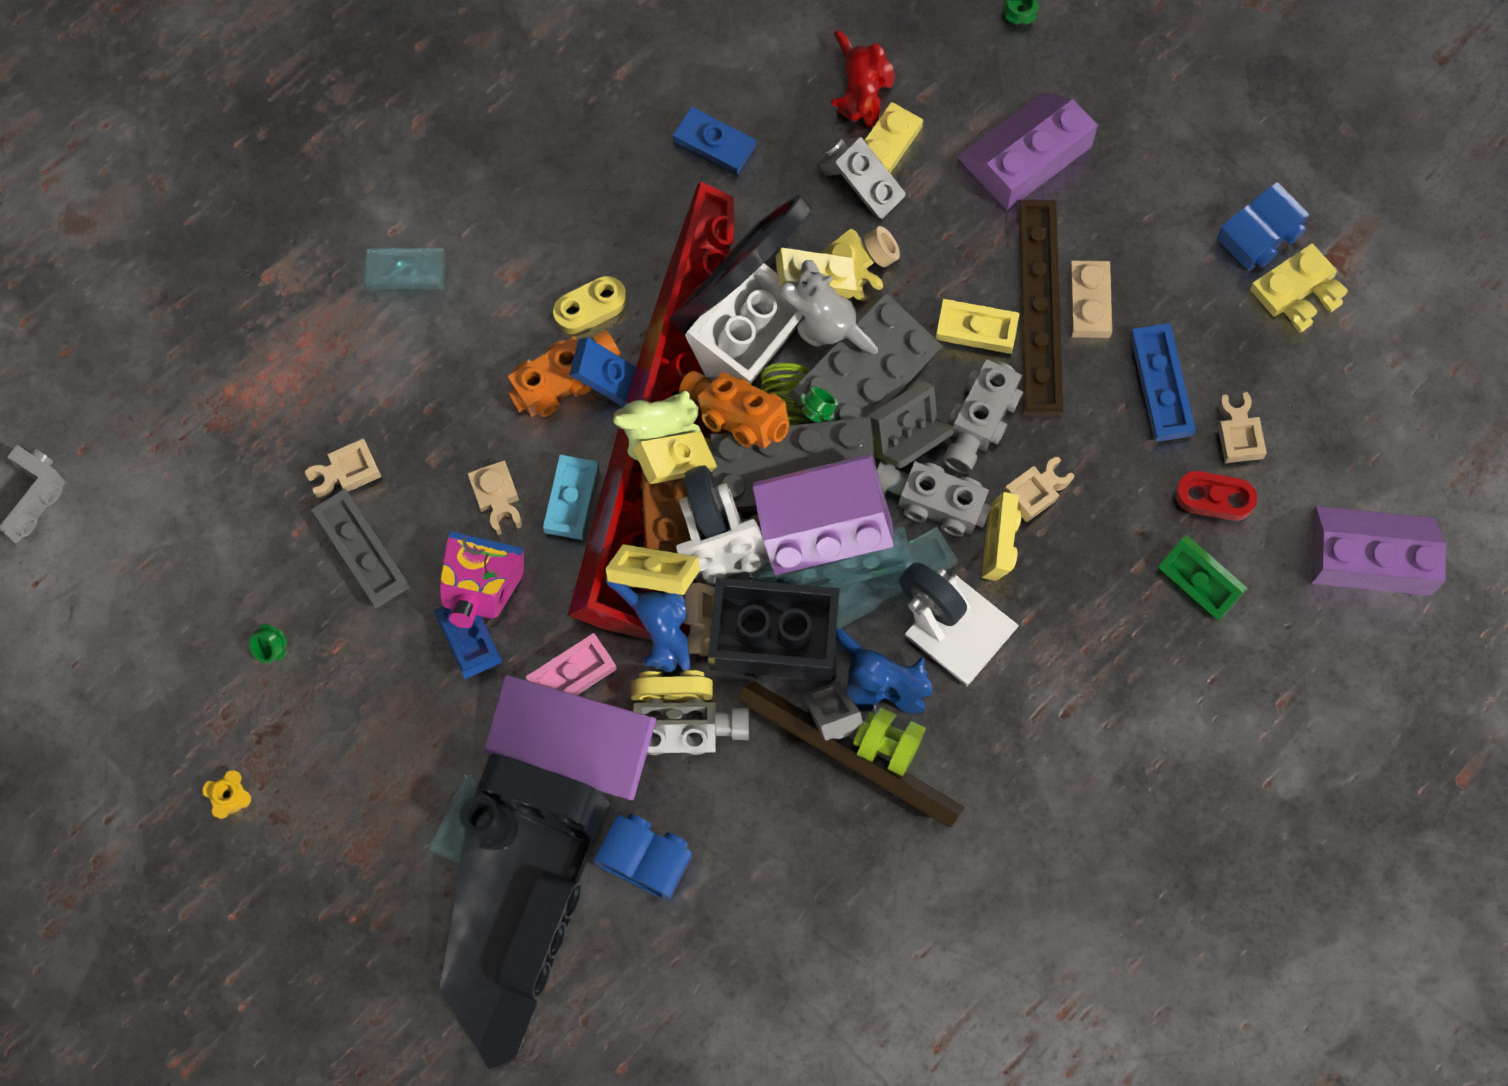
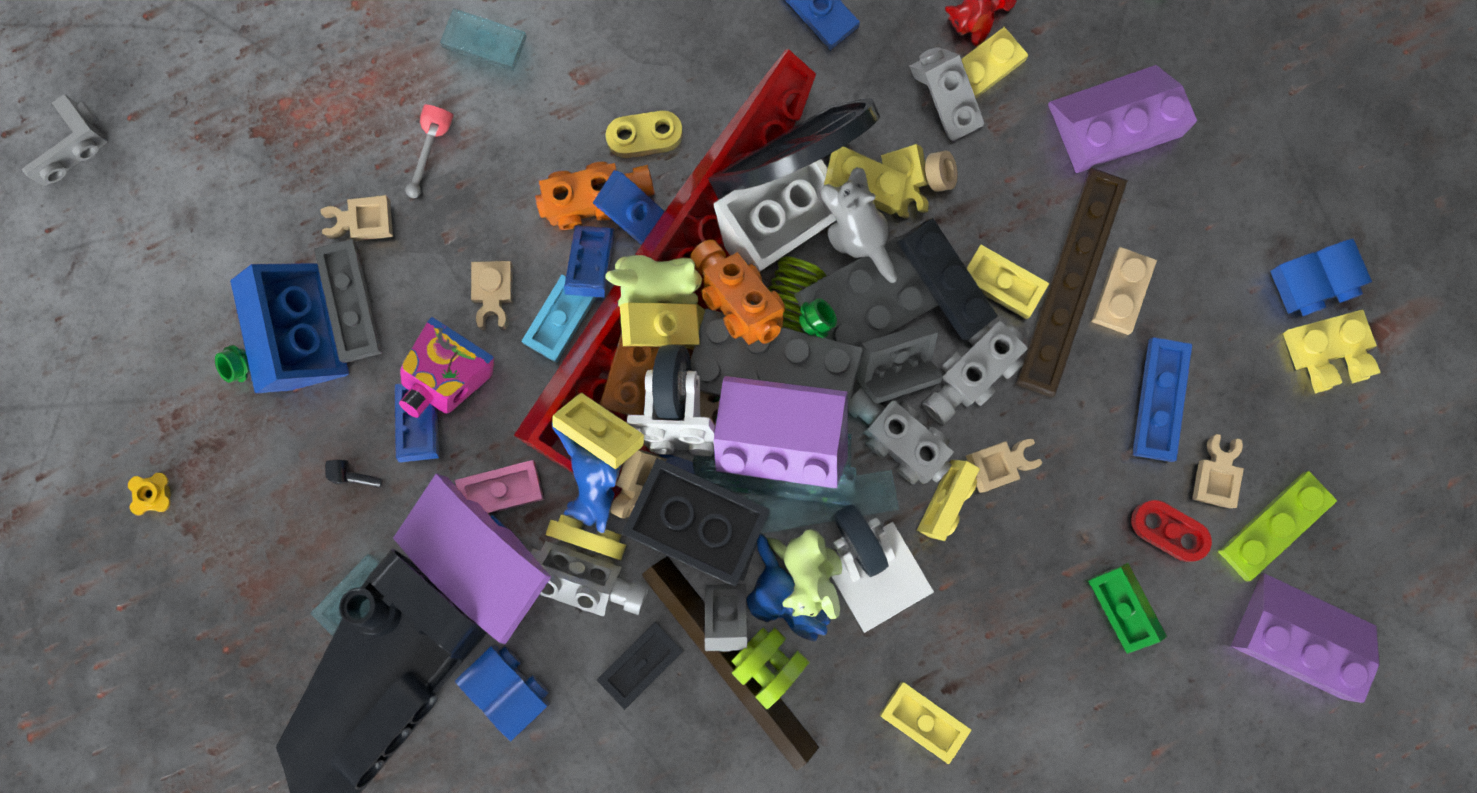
camera: 20 degrees right, 10 degrees up
none -> blue slope [230,263,349,393]
none -> black hand [325,460,382,488]
none -> hinge [405,104,454,198]
none -> blue plate [564,225,614,298]
none -> black plate [596,622,684,710]
none -> yellowish green animal [767,529,843,619]
none -> light yellow plate [879,681,972,764]
none -> black plate [897,218,998,340]
none -> lime plate [1218,471,1337,581]

